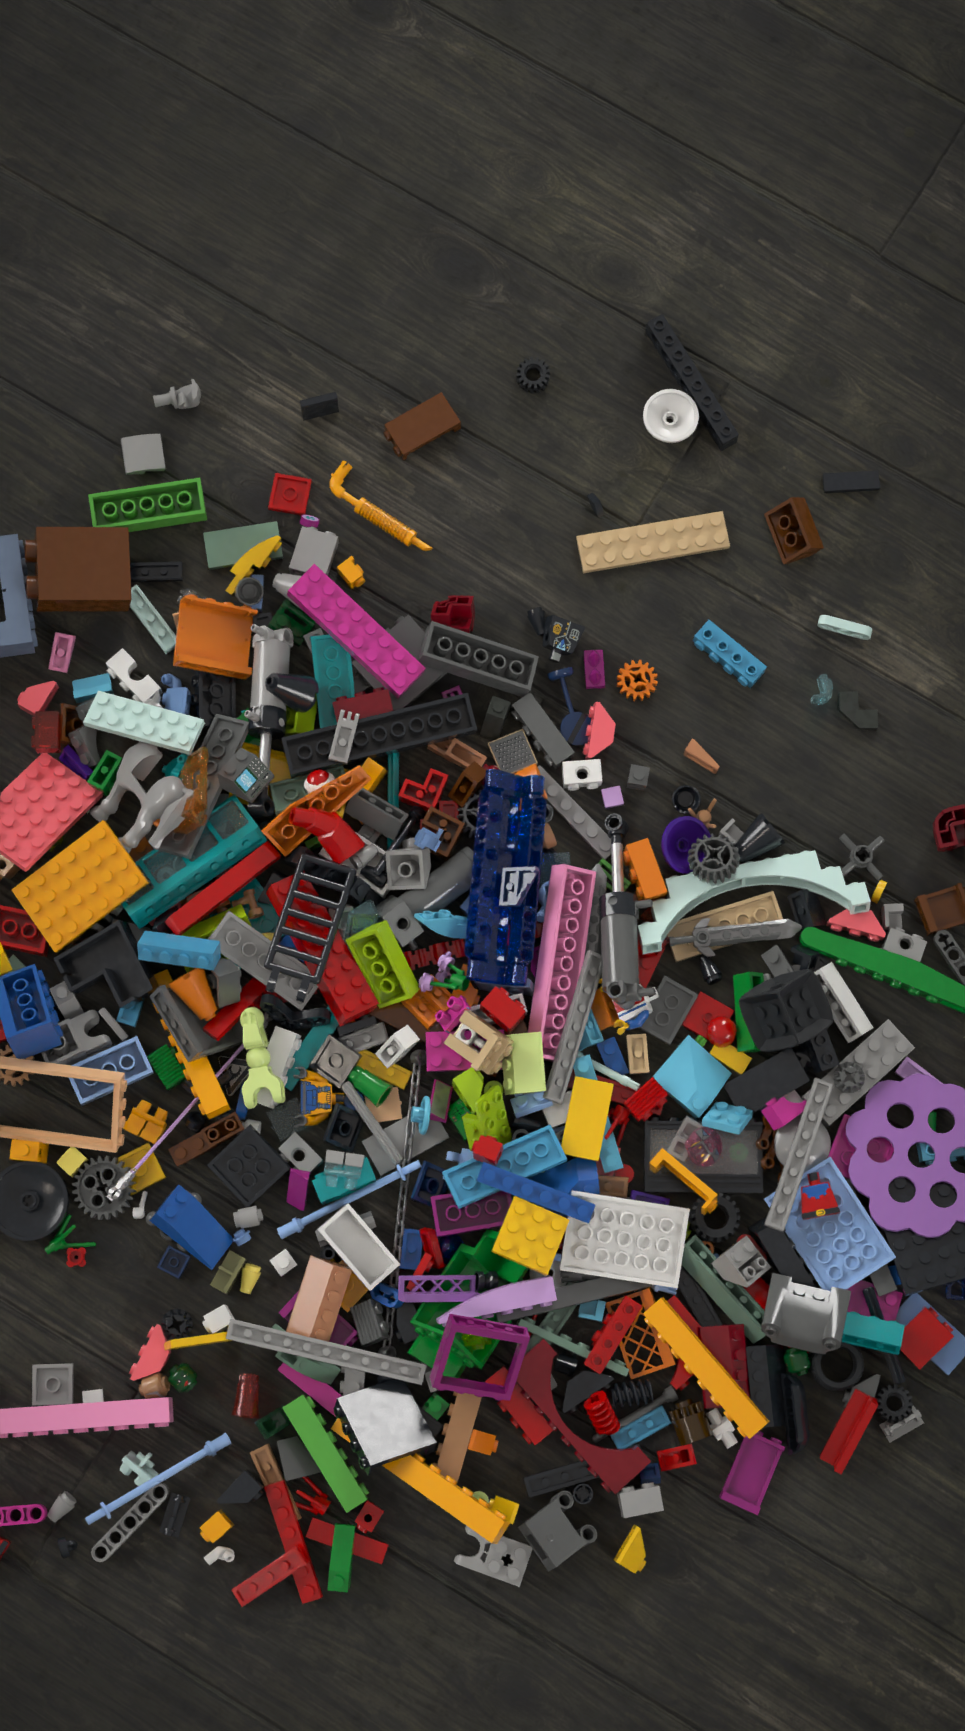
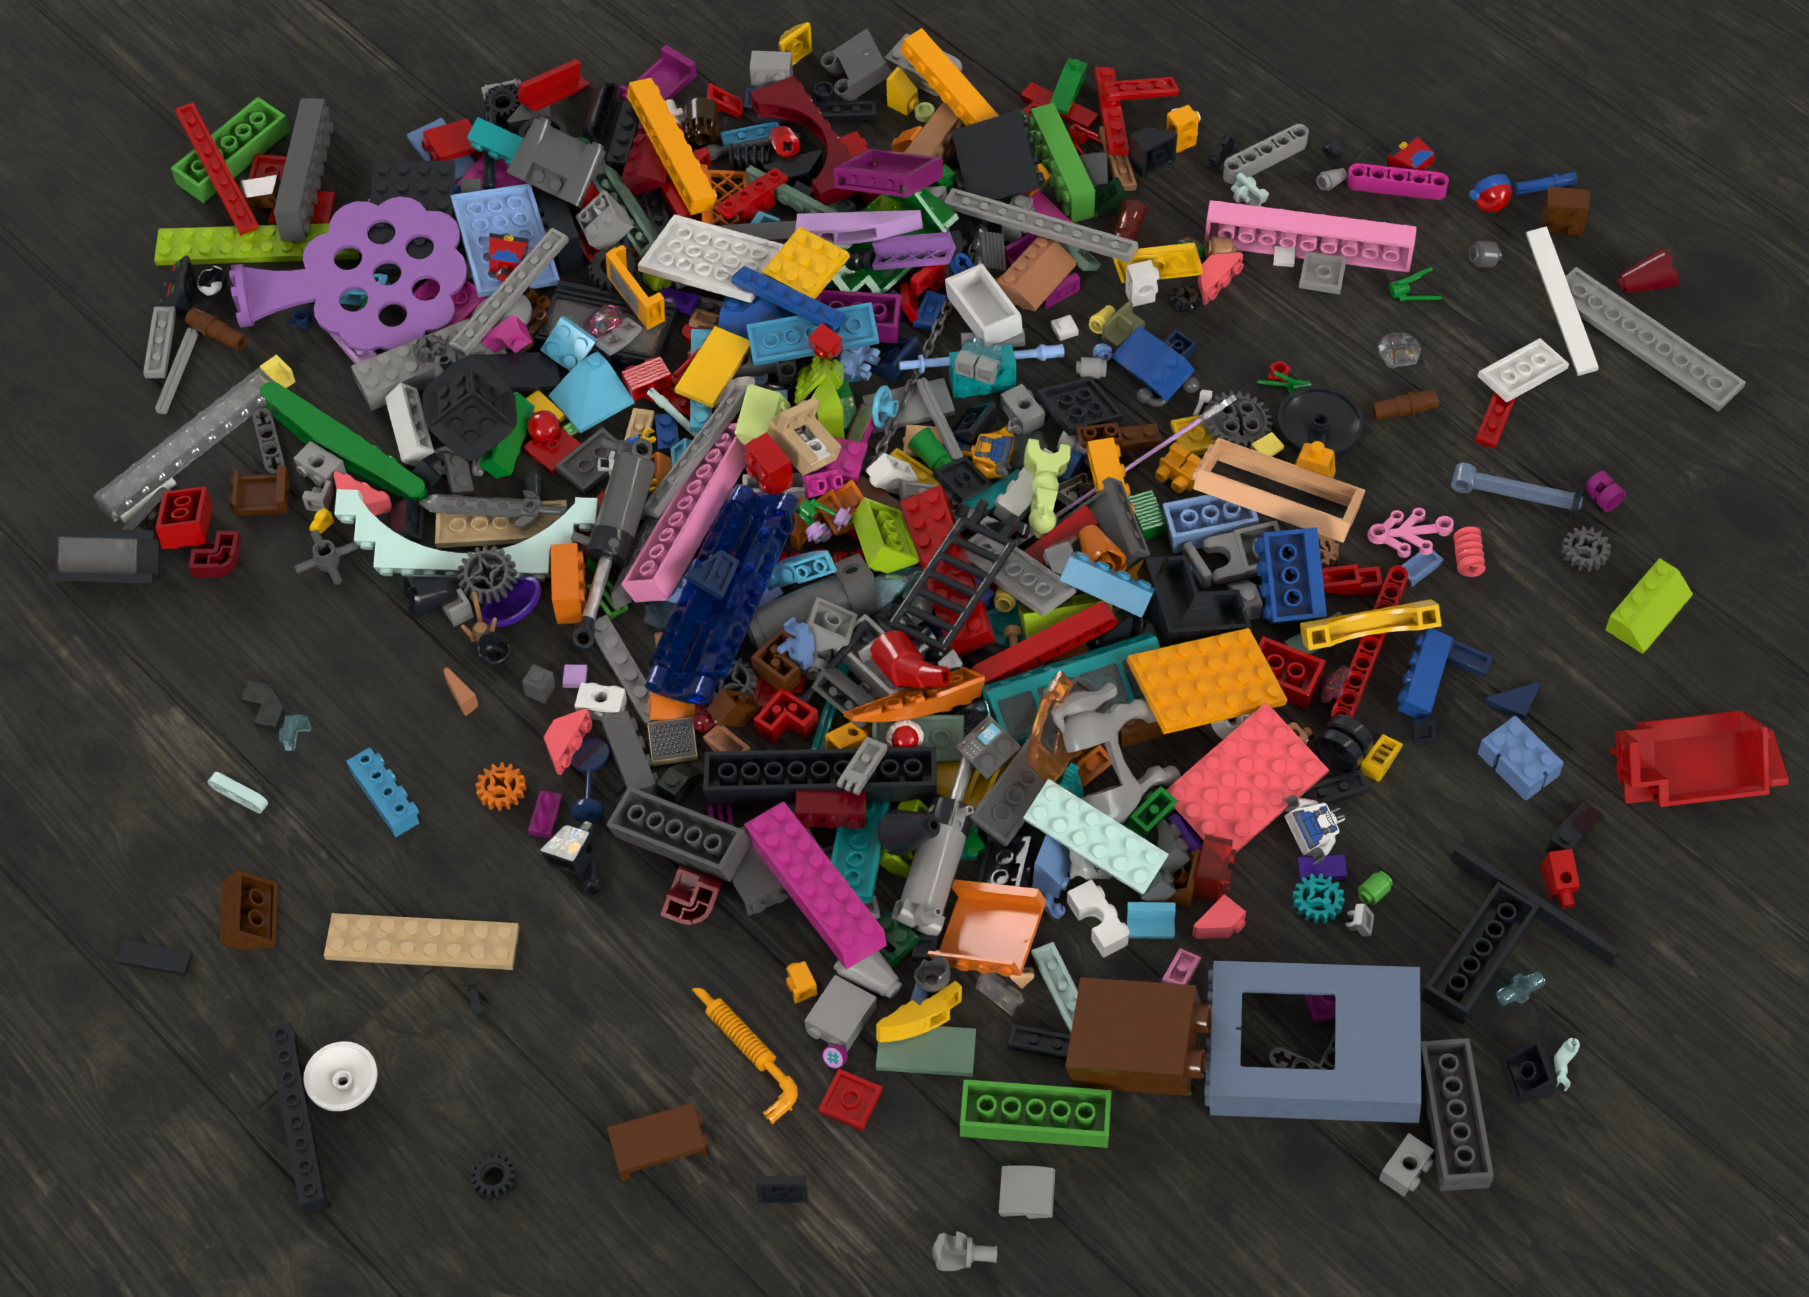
camera: 160 degrees left, 20 degrees down
light blue bar [85,1433,231,1525] -> none
magenta slope [286,1168,310,1211] -> none

